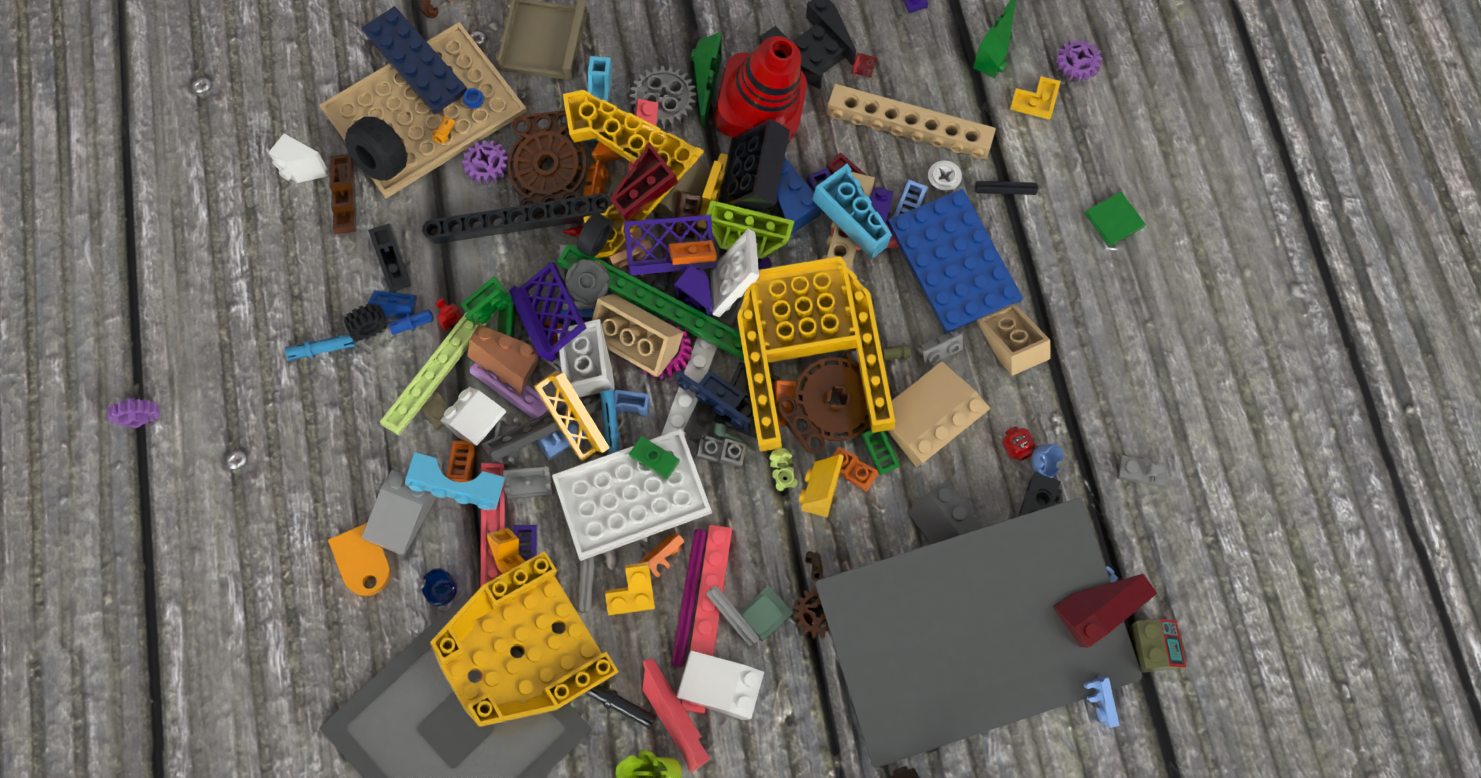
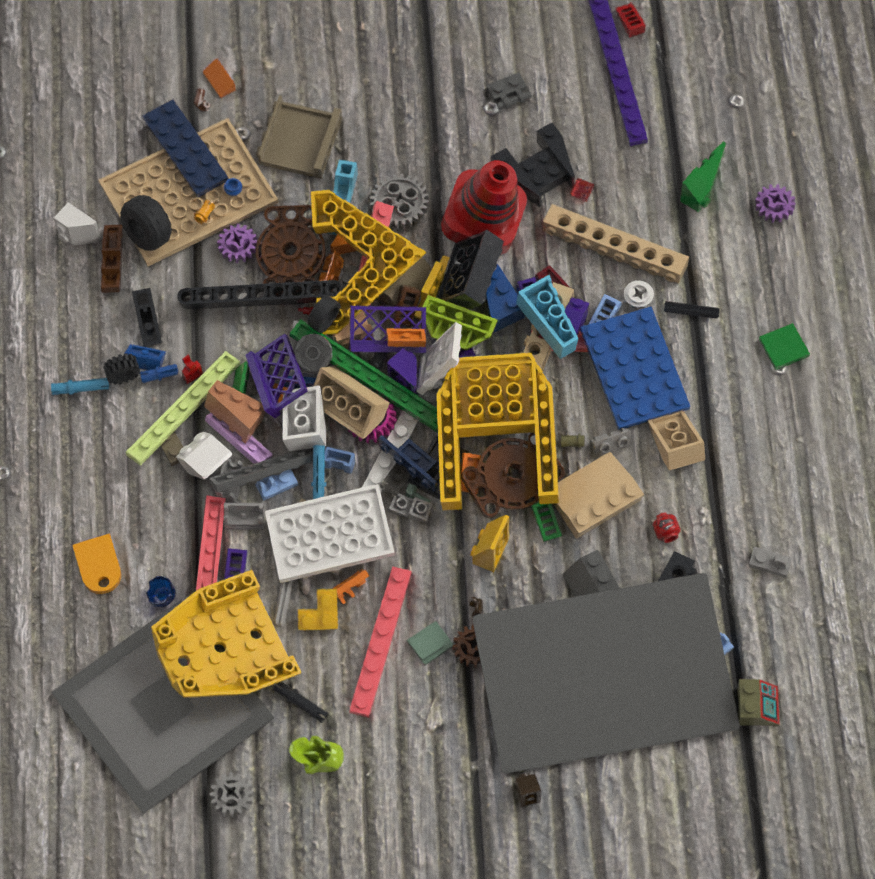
camera: 10 degrees right, 5 degrees down
light grey slope [362,470,436,556] -> none
medium azure arch [405,452,505,510] -> none
orange slope [446,440,476,482] -> none
green bracket [460,276,512,325] -> none
light orange slope [487,528,526,574] -> none
yellow fence [534,371,610,462] -> none
dark red wedge [610,142,679,222] -> none
green plate [629,436,680,480] -> none
coral wedge [642,658,711,773] -> none
magenta axle [671,529,707,667] -> none
white slope [676,651,764,720] -> none
green wedge [691,33,722,126] -> none
light grey axle [706,585,759,646] -> none
yellowish green plate [770,448,792,468] -> none
yellowish green plate [772,466,798,491] -> none
orange slope [832,447,879,492] -> none
yellow plate [1010,76,1061,120] -> none
medium blue hair [1031,444,1064,478] -> none
dark red wedge [1053,574,1157,648] -> none
light blue plate [1084,675,1120,728] -> none

